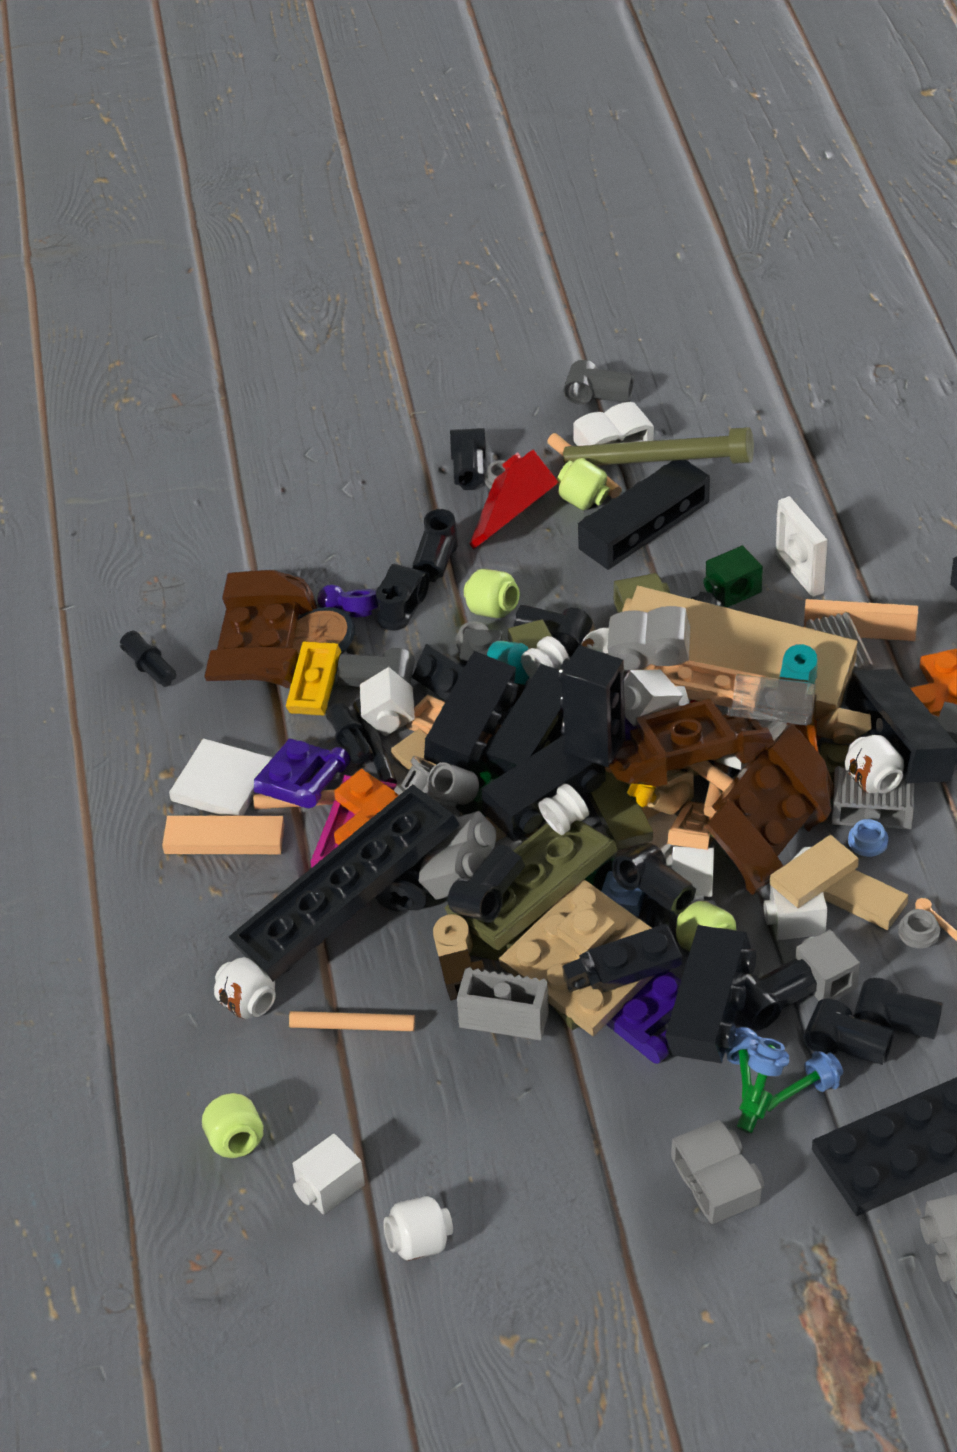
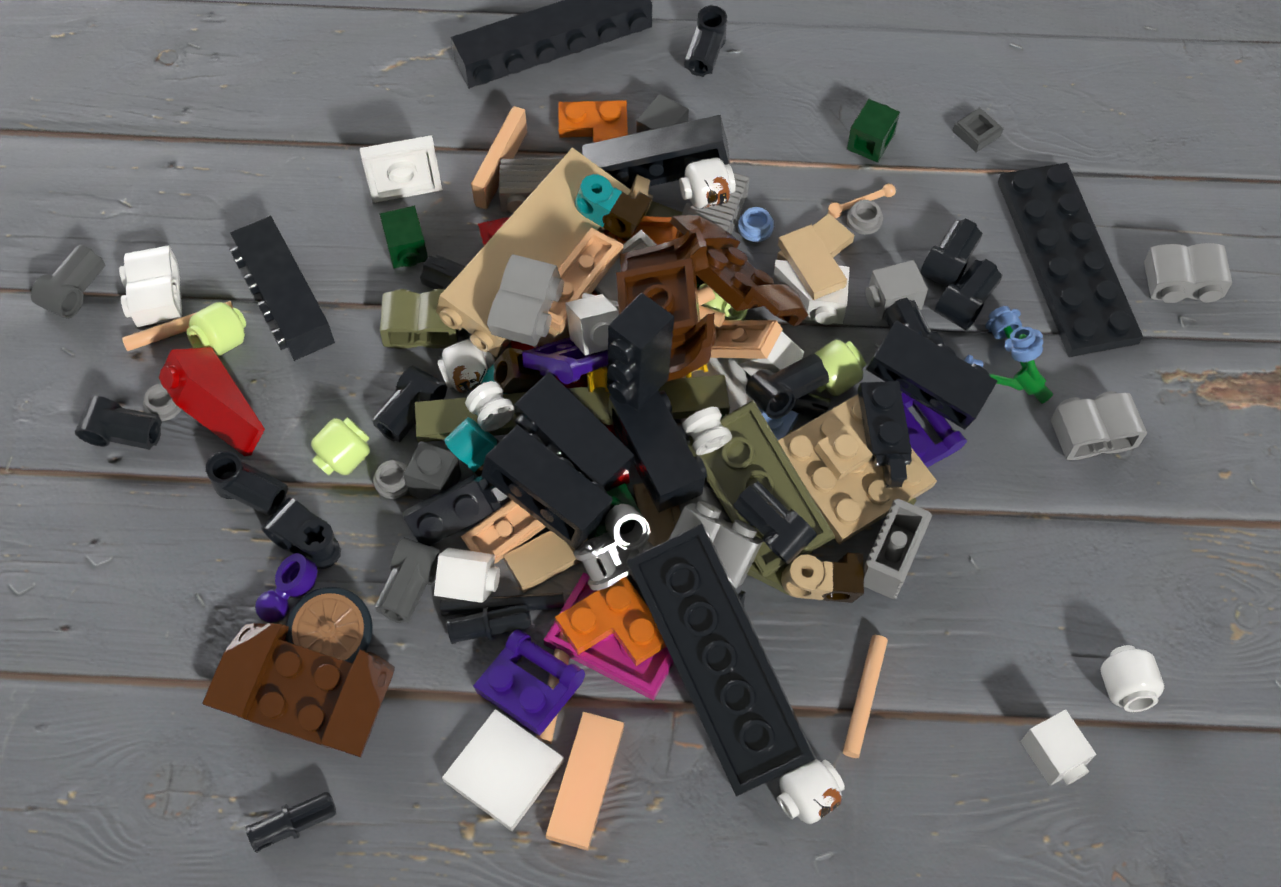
camera: 80 degrees left, 15 degrees up
yellowish green head [202,1093,263,1158] -> none
yellow plate [286,642,342,716] -> none
olive piece [563,427,754,466] -> none
clear panel [727,674,816,725] -> none

